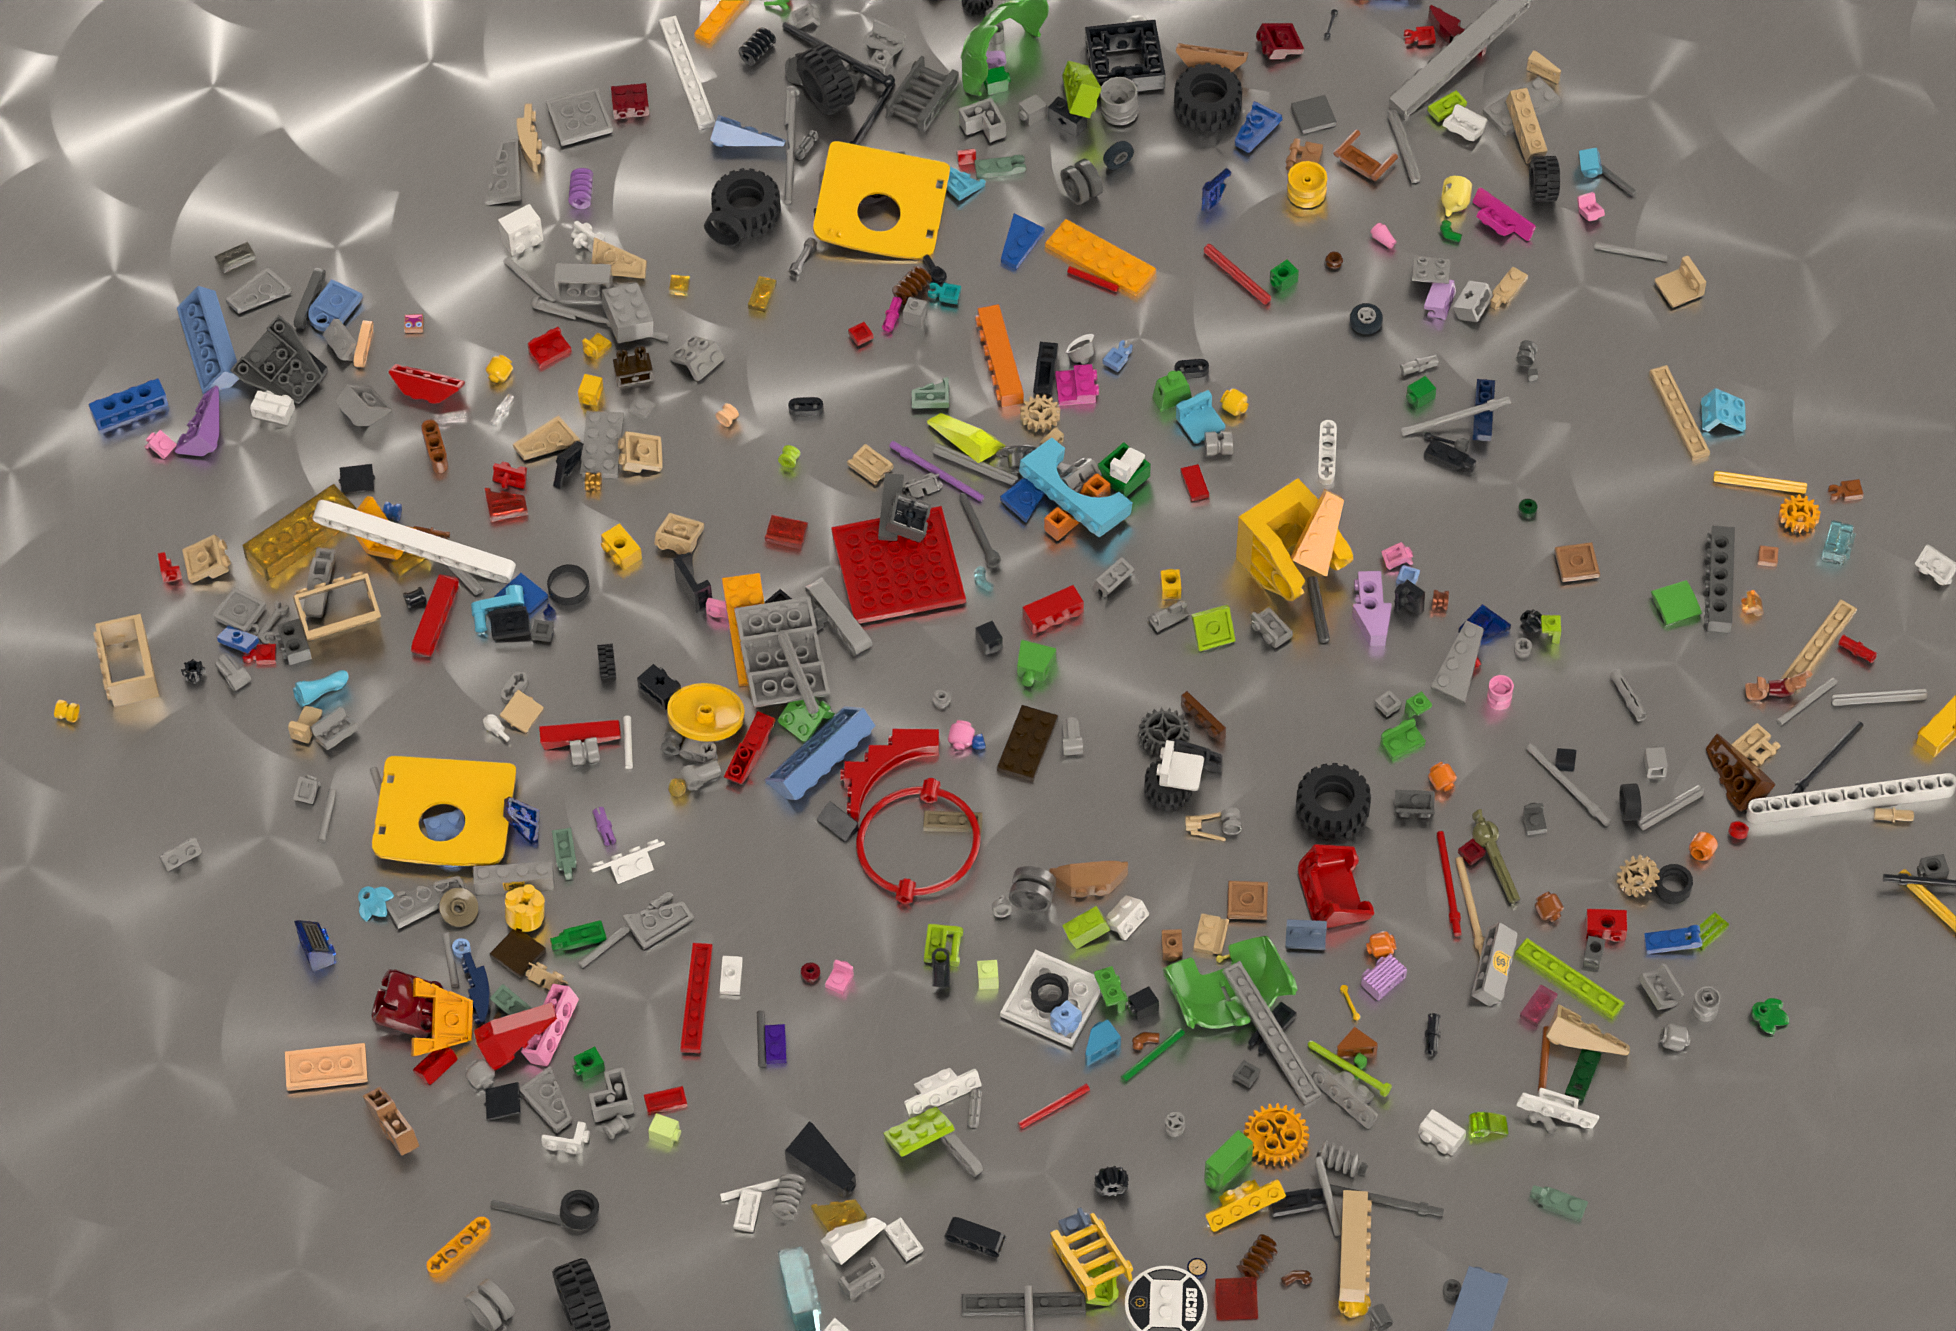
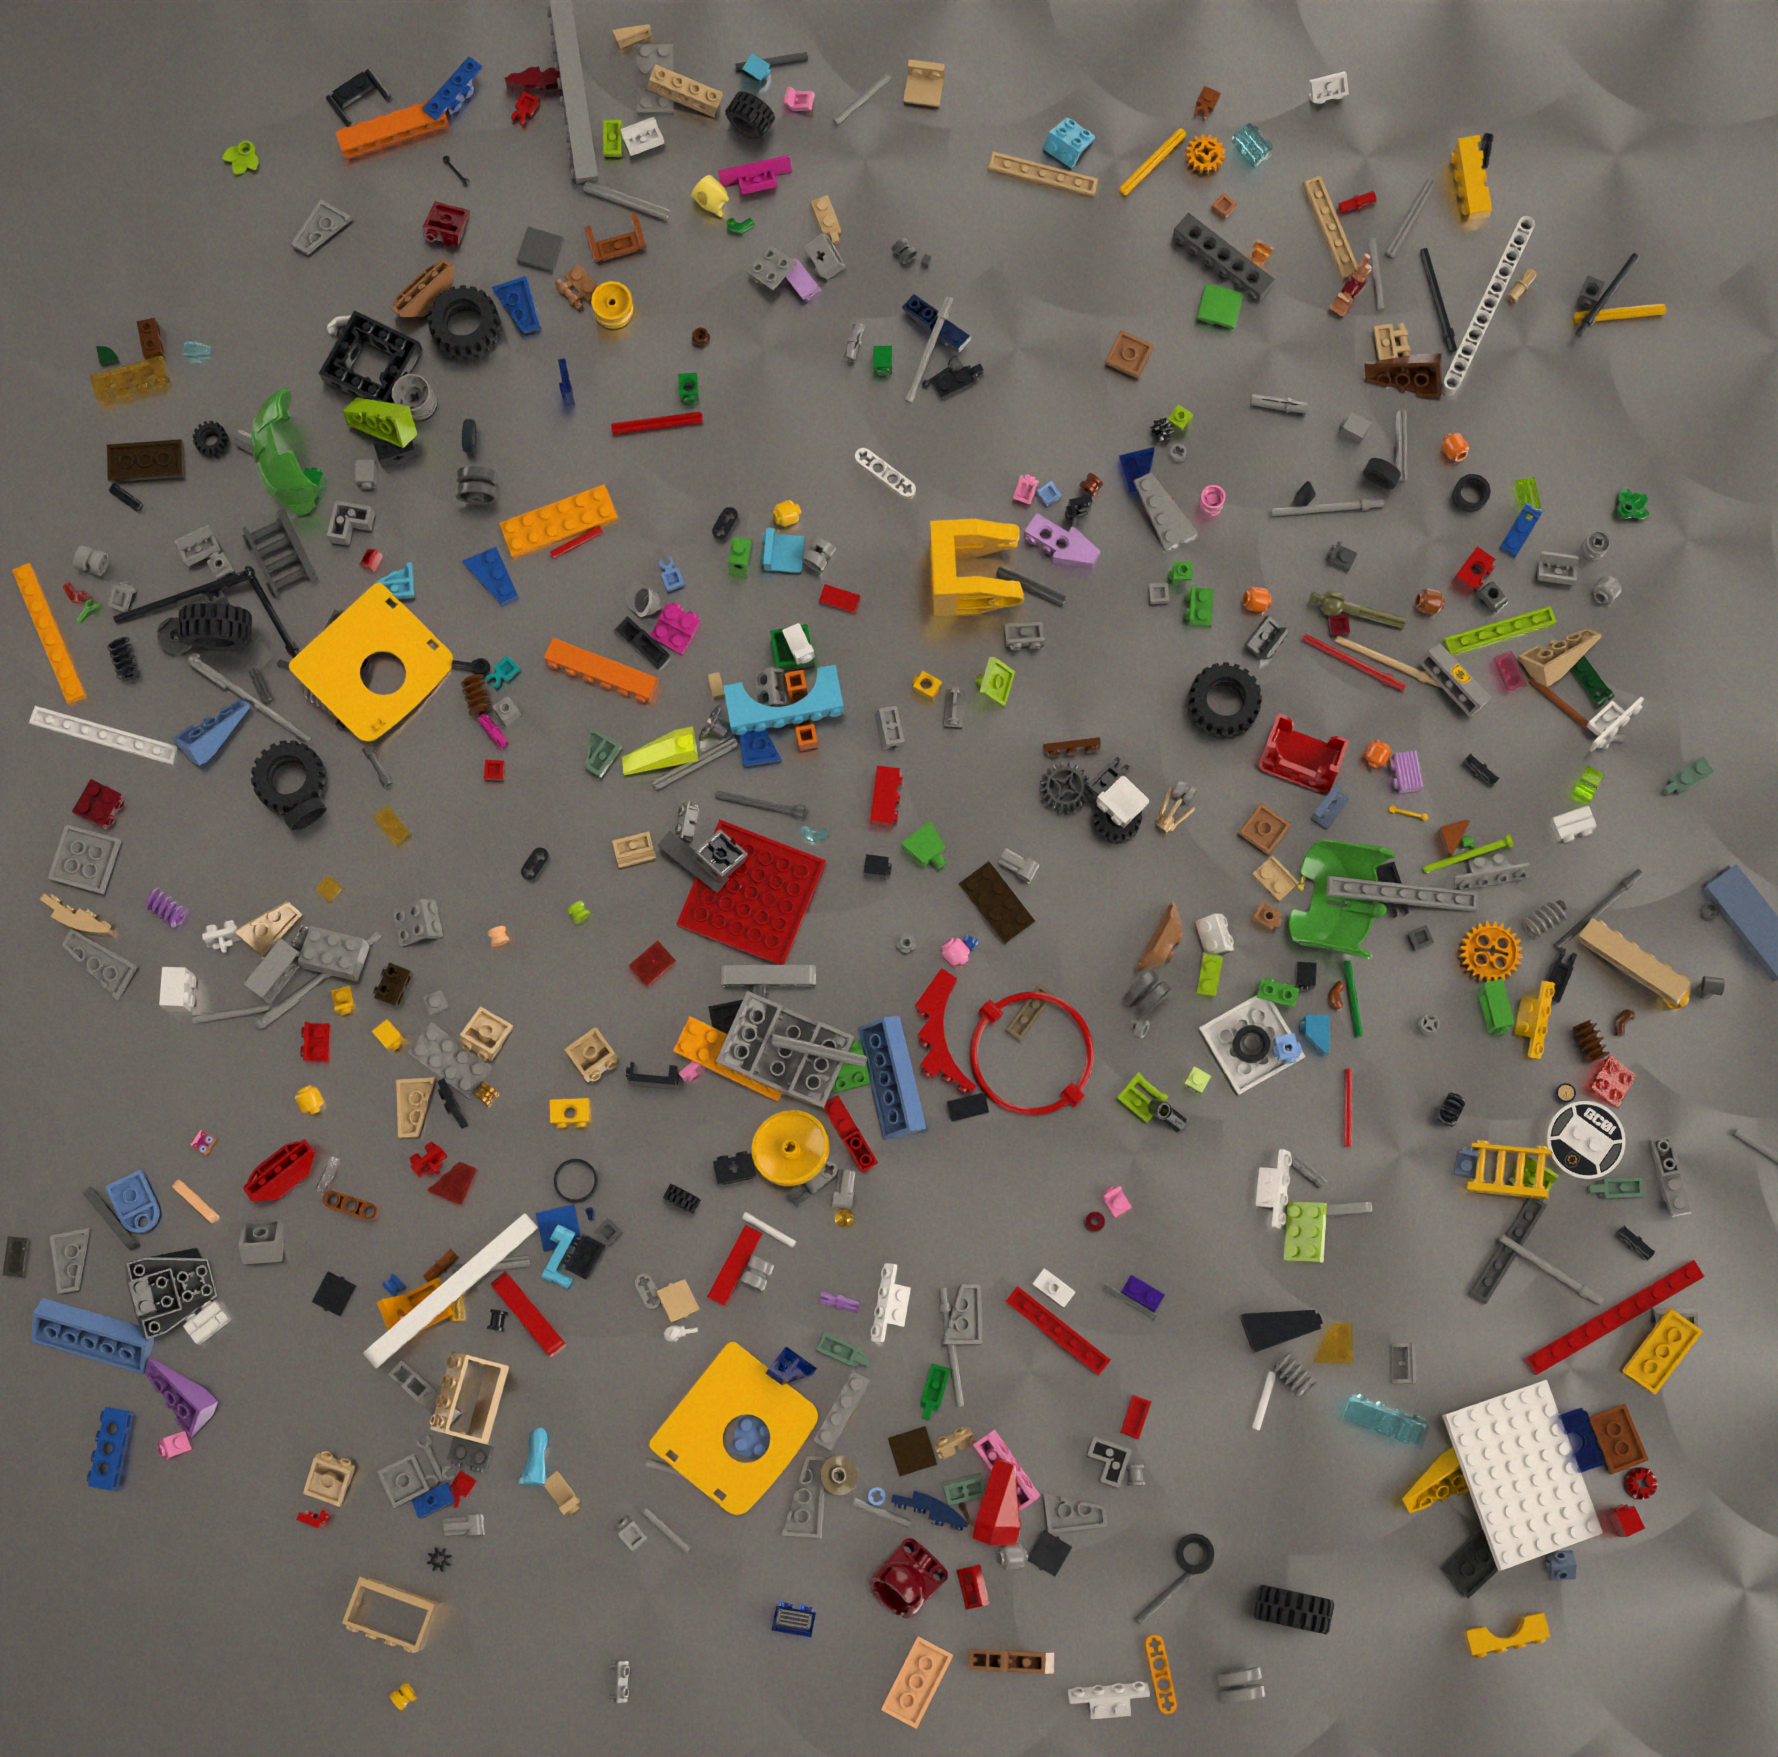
camera: 55 degrees left, 20 degrees up
clear yellow brick [242,484,356,582] -> none
light grey bracket [310,707,359,750] -> none
light grey bracket [323,319,357,361] -> none
medium azure plate [358,886,394,921] -> none
light orange wing [411,978,473,1057] -> none
clear bar [490,394,514,427] -> none
yellow brick [505,884,545,932] -> none
white bracket [541,1122,590,1154] -> none
green brick [572,1046,605,1081] -> none
yellowish green brick [648,1113,681,1147] -> none
white plate [733,1188,762,1232] -> none
white slope [820,1218,887,1265] -> none
white plate [884,1217,924,1262] -> none
medium lavender bar [889,441,985,502] -> none
black beam [944,1217,1007,1258] -> none
sand green hinge [975,154,1027,179] -> none
tan gear [1020,394,1060,432] -> none
light orange wedge [1290,489,1344,577] -> none
light grey bar [1314,1156,1341,1237] -> none
black wheel [1350,303,1383,334] -> none
bright pink cone [1370,222,1397,249] -> none
dark green plate [1518,499,1538,517] -> none
tan gear [1617,855,1660,898] -> none
red tile [1728,821,1749,839] -> none
none -> white bracket [1068,1682,1150,1719]

